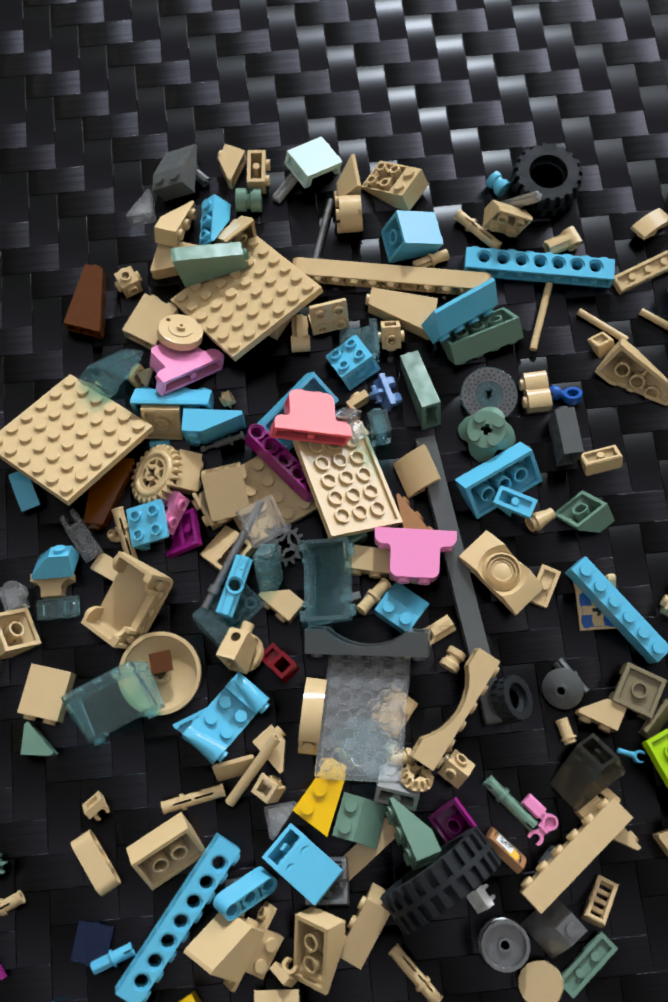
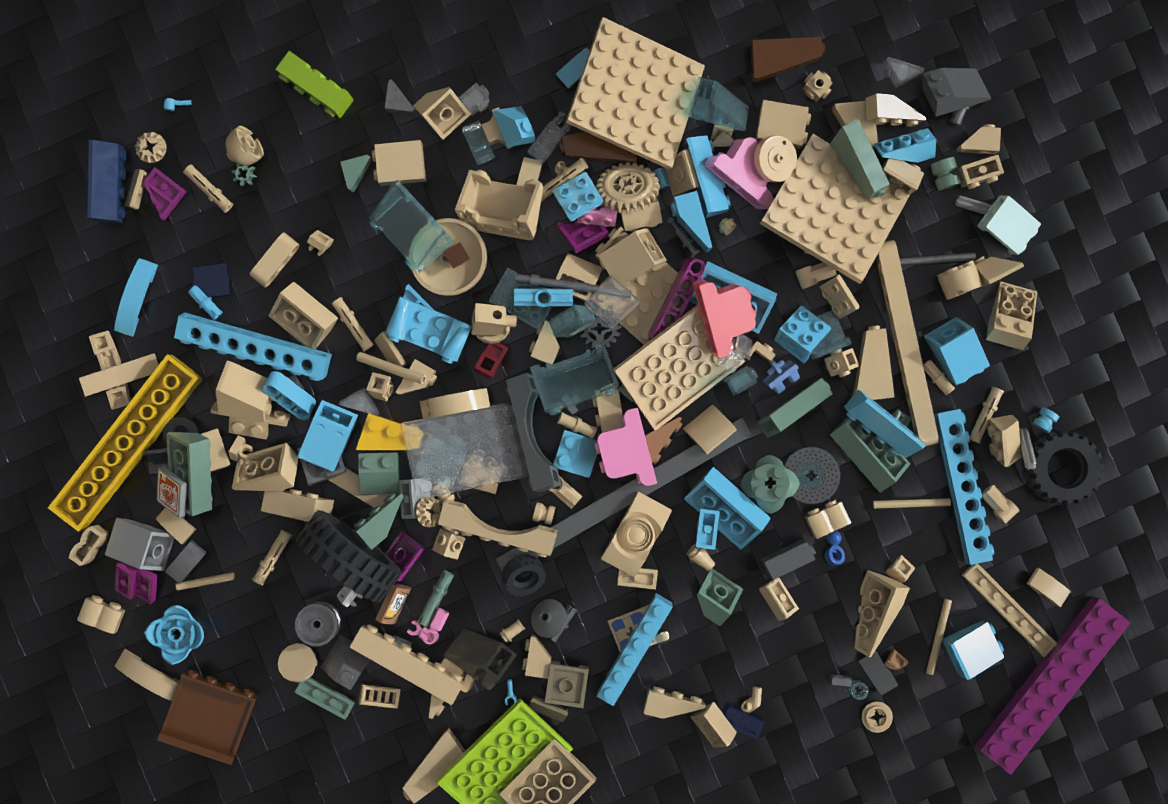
camera: 65 degrees right, 15 degrees up
tan bar [576,308,629,341] -> none

